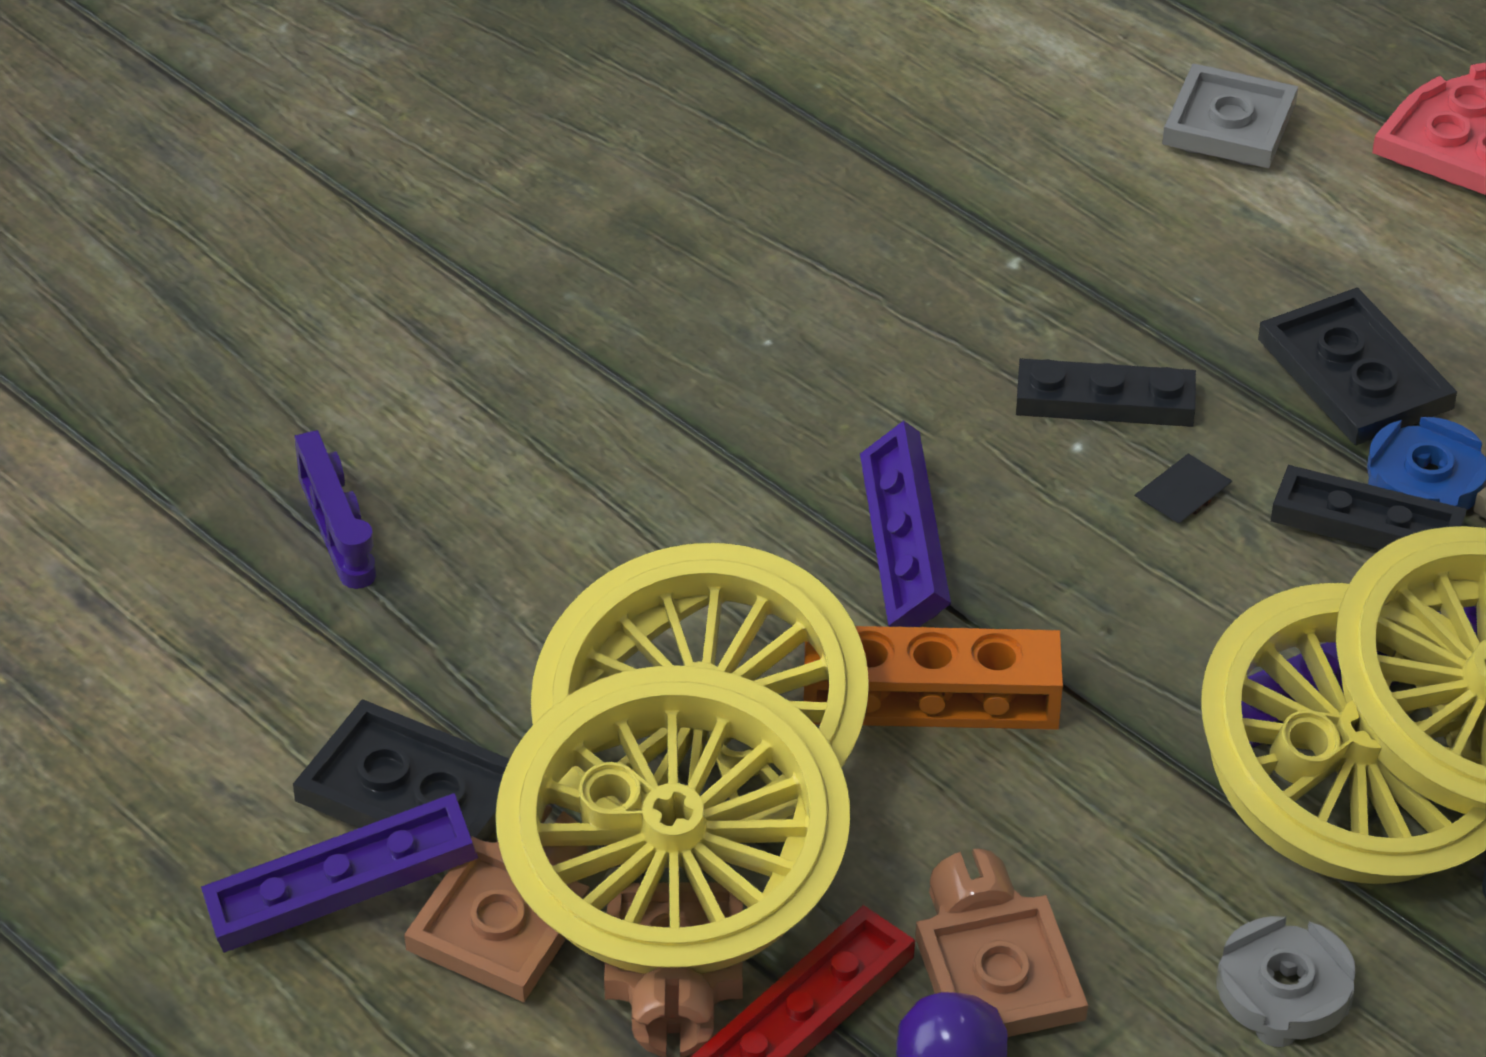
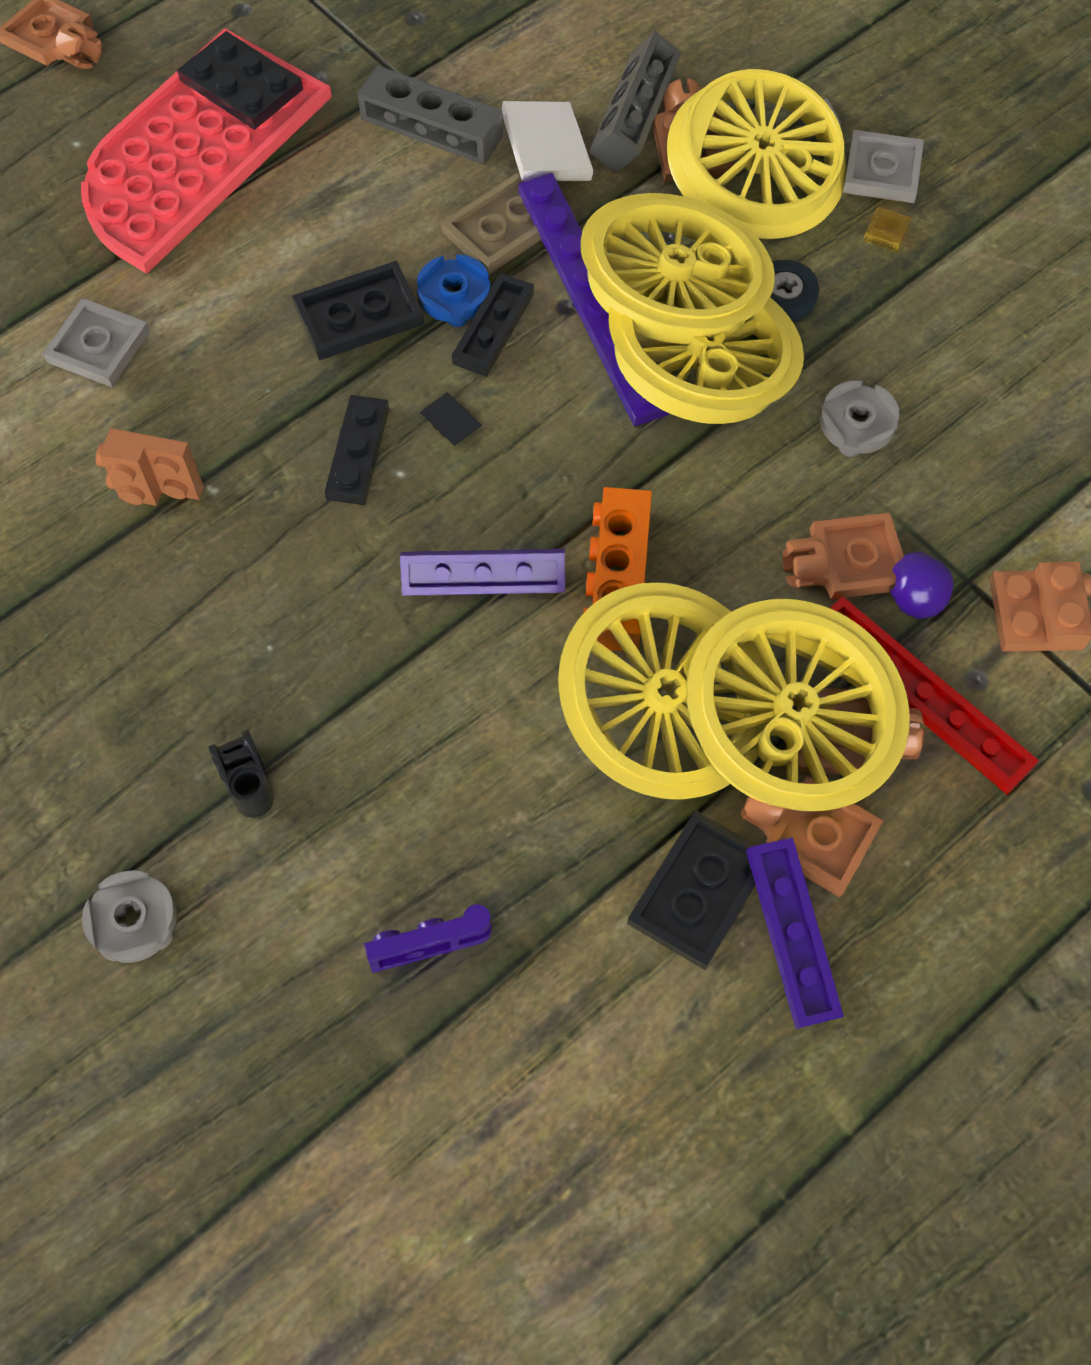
camera: 85 degrees left, 20 degrees up
none -> light grey plate [82,870,177,963]
none -> nougat plate [96,428,204,506]
none -> black piece [208,729,274,818]

